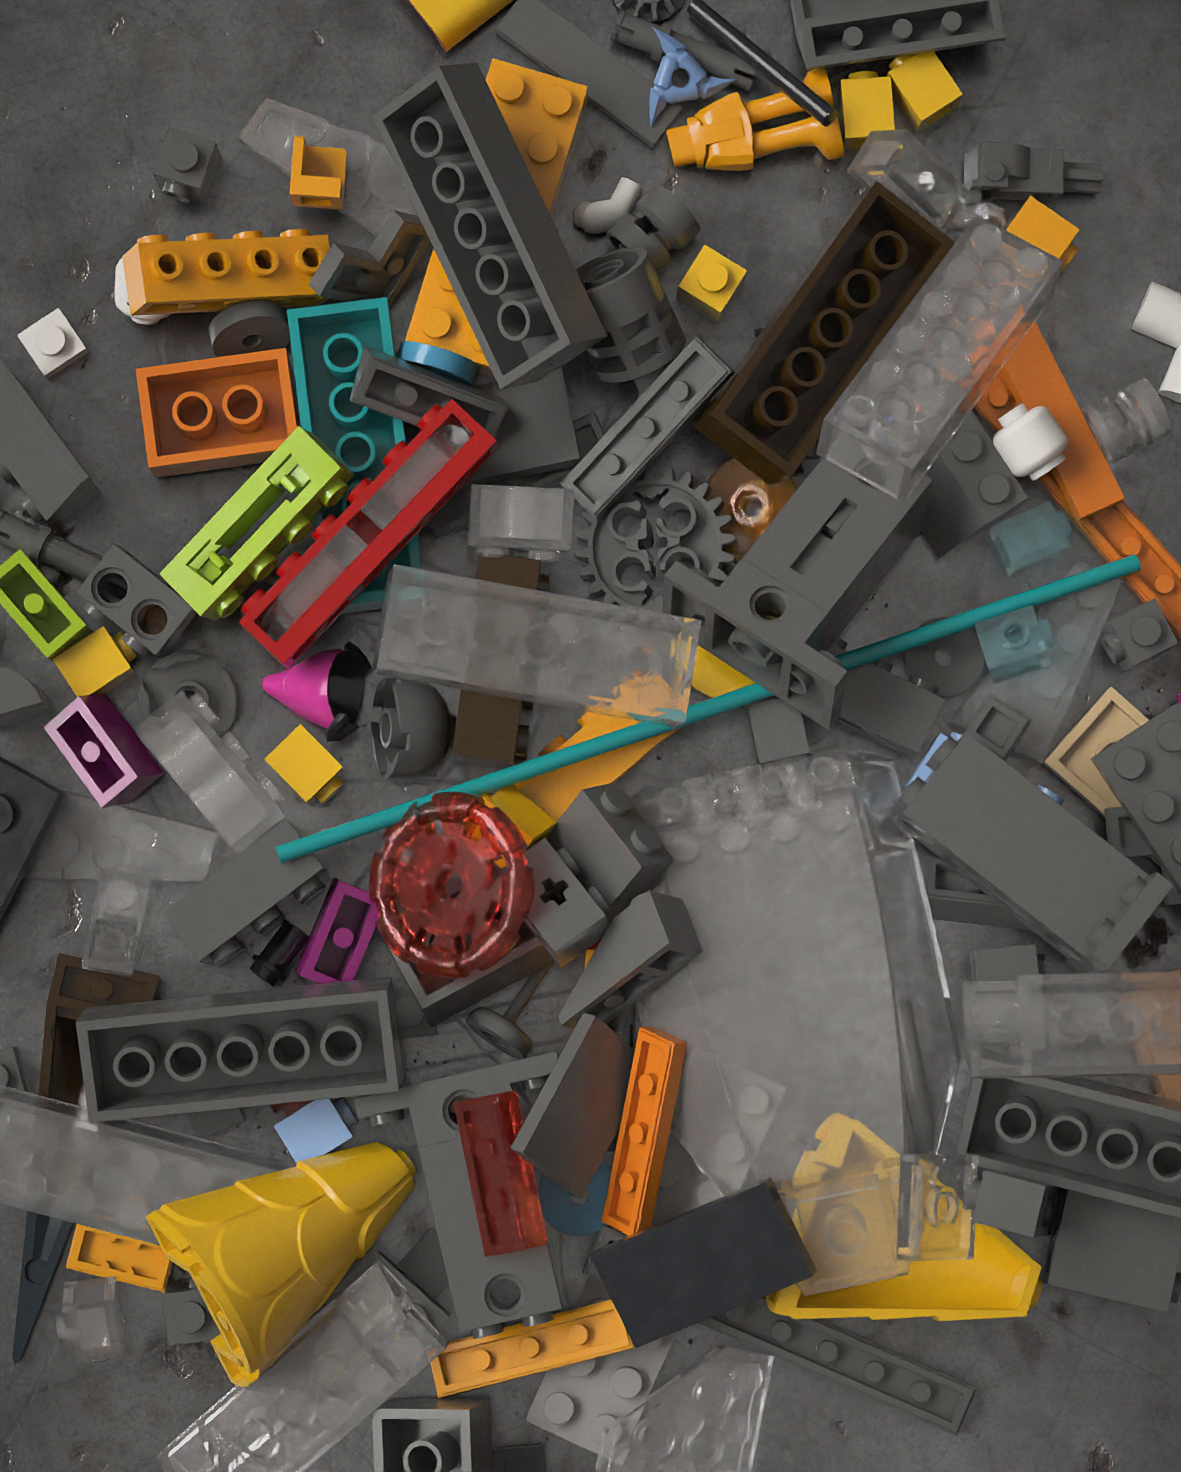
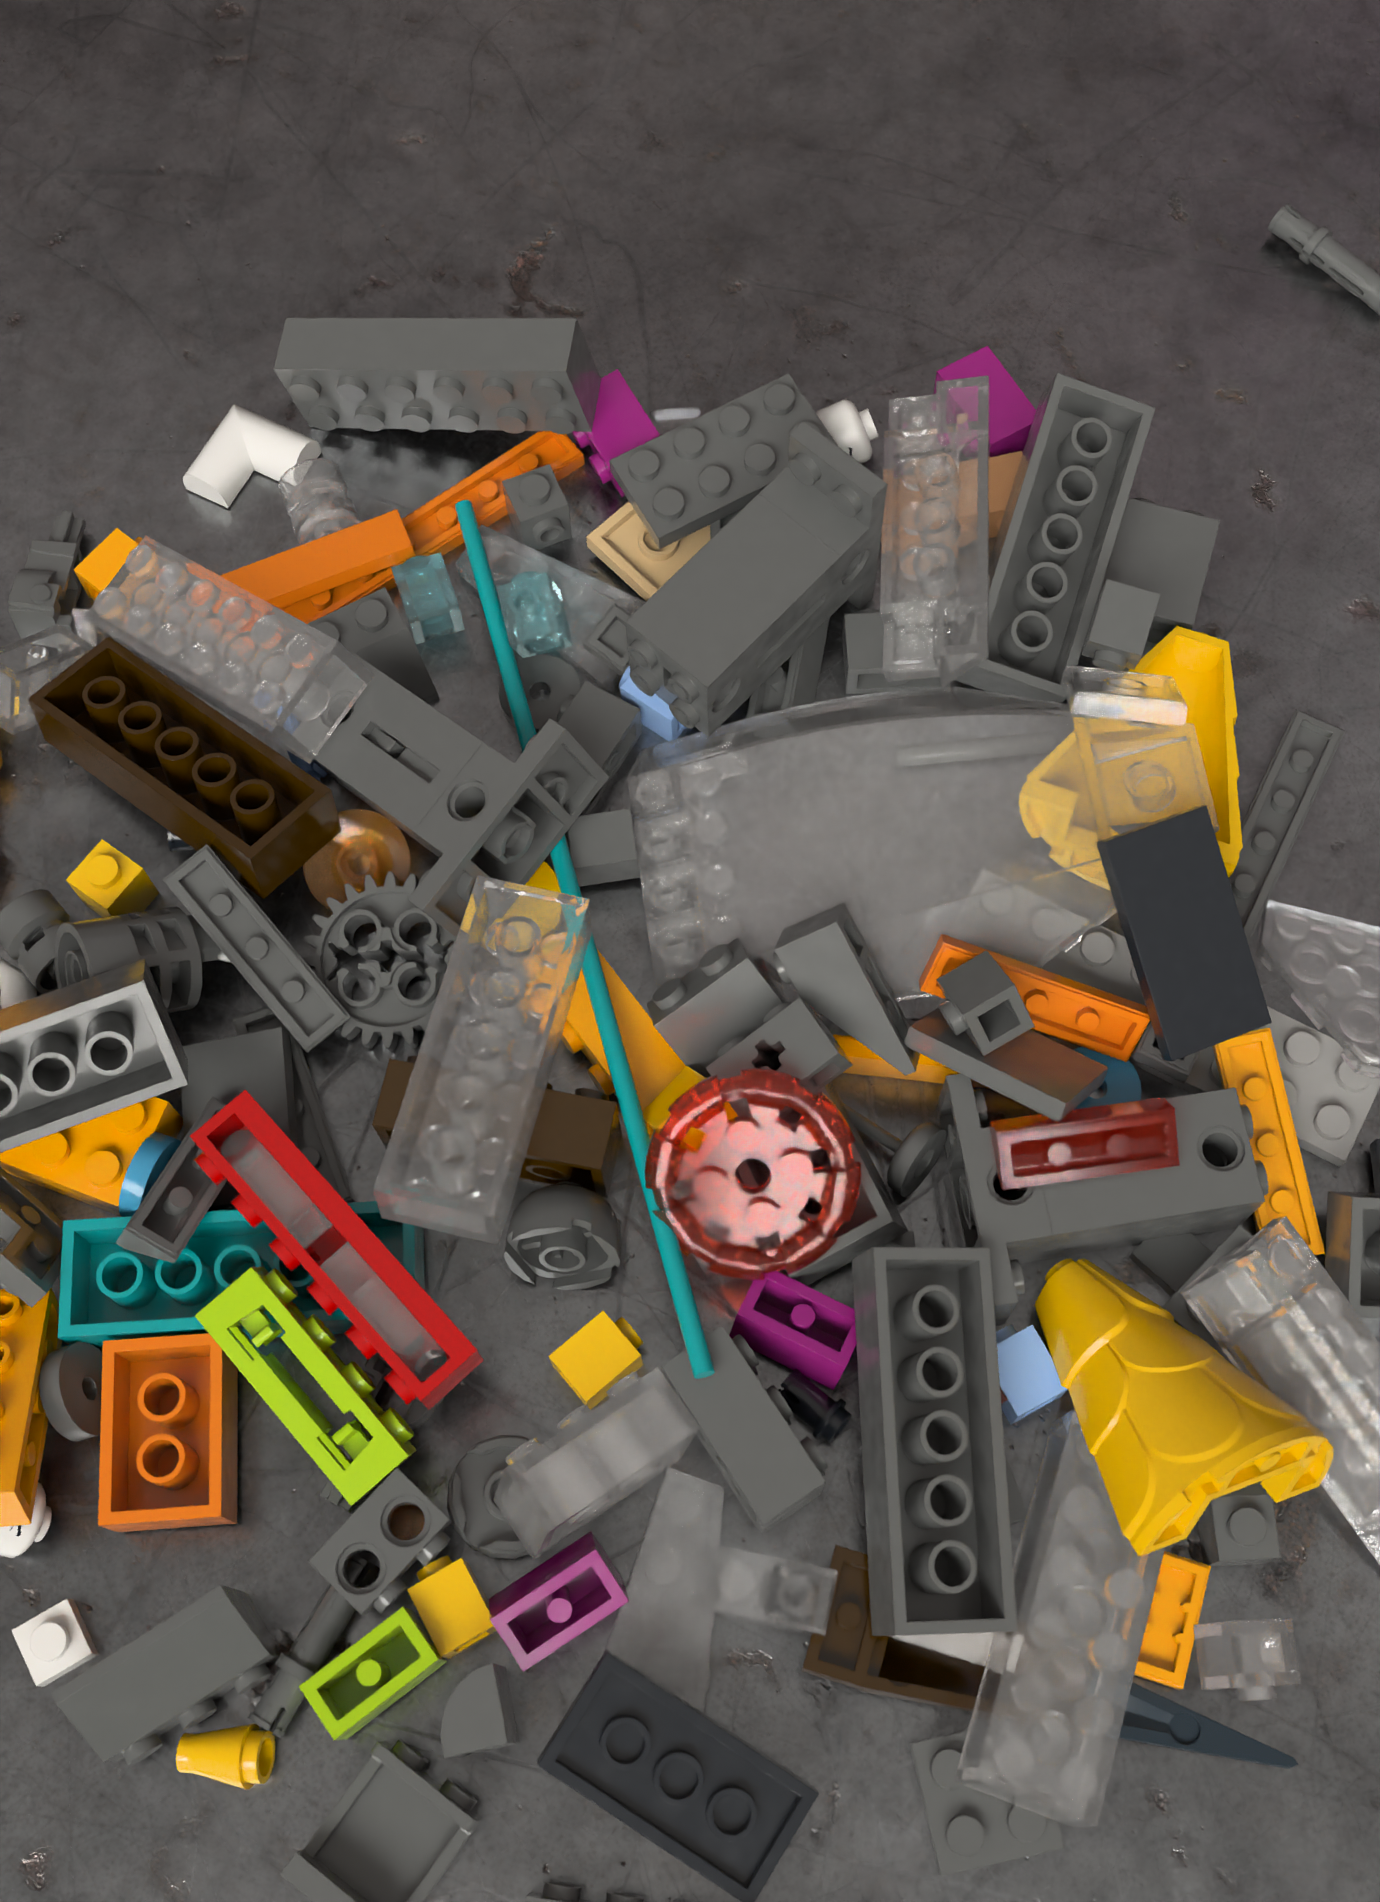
camera: 80 degrees left, 15 degrees down
hat [262,641,372,742] -> none
clear brick [465,484,574,563] -> none
white head [993,403,1068,481] -> none
none -> dark grey brick [936,950,1035,1056]

